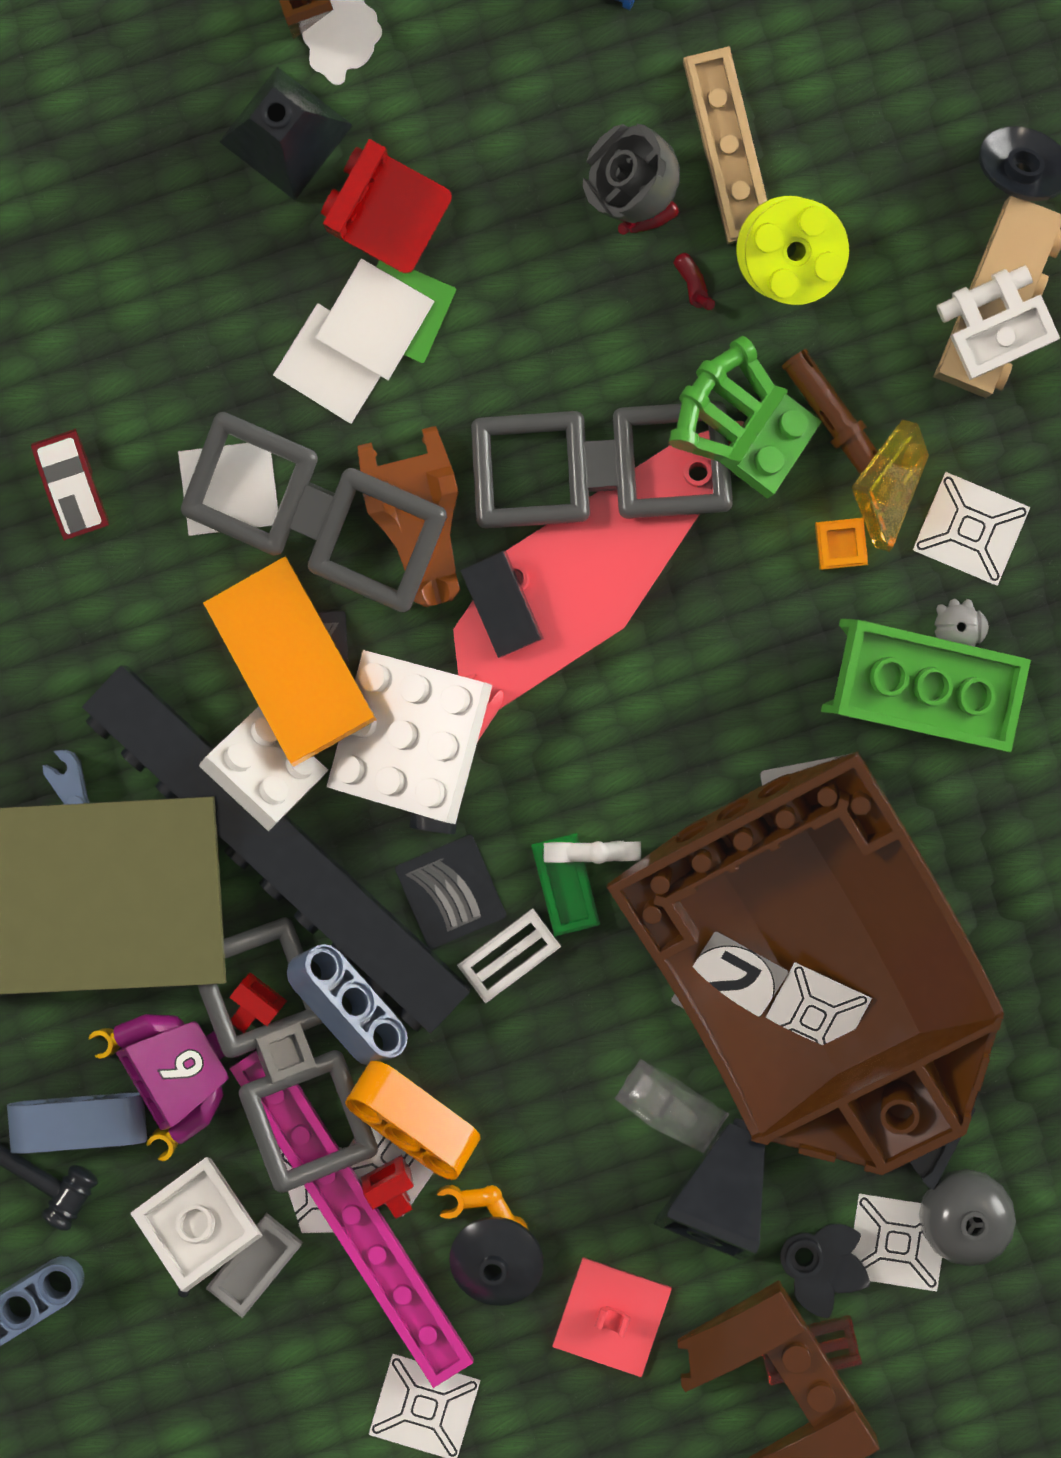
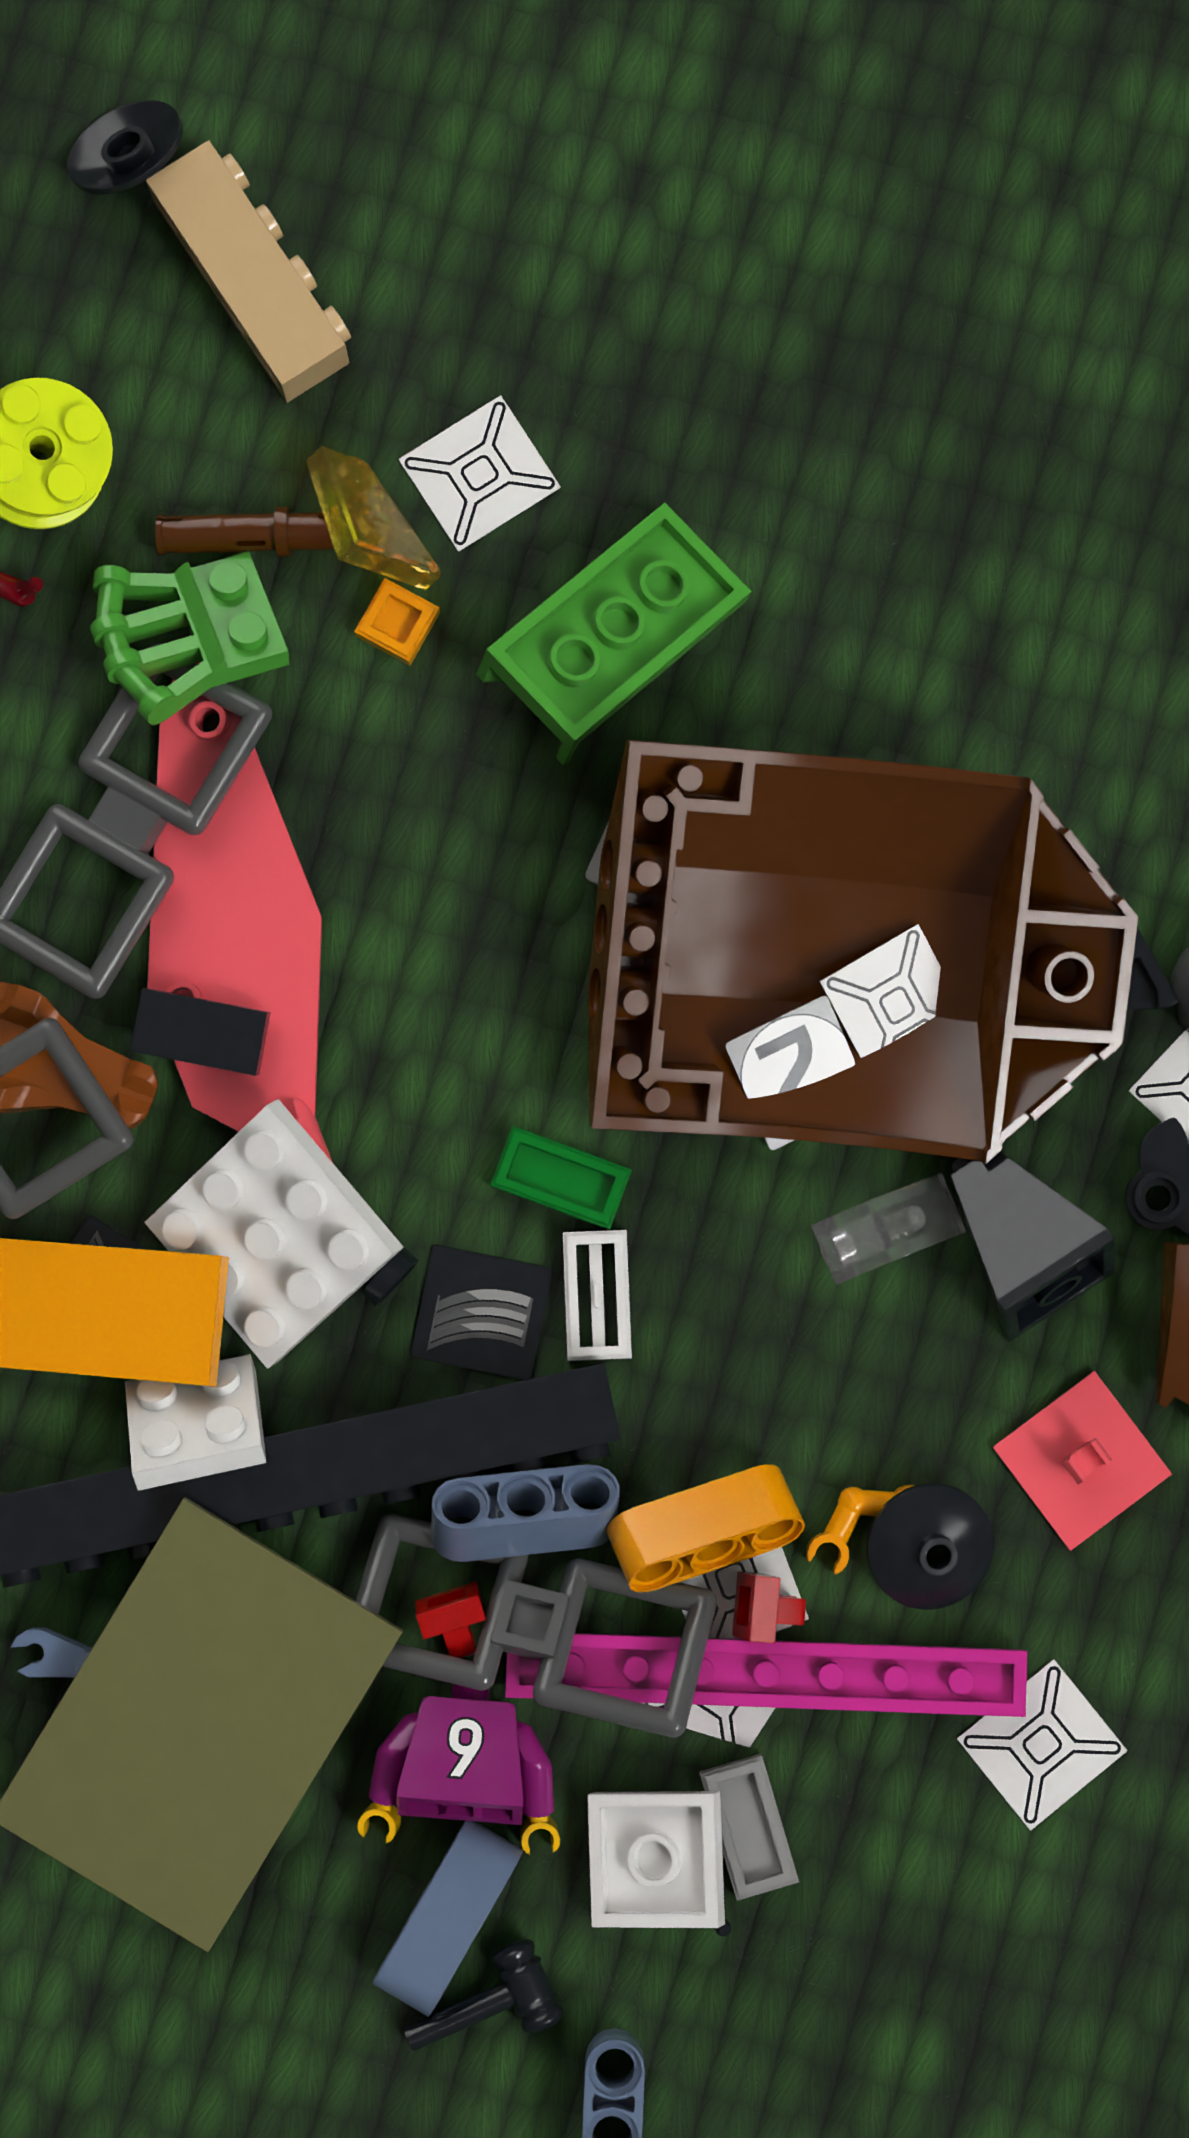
camera: 60 degrees left, 5 degrees down
white arm [544,841,641,864] -> none
light grey animal [935,599,989,647] -> none
white plate [937,265,1060,380] -> none

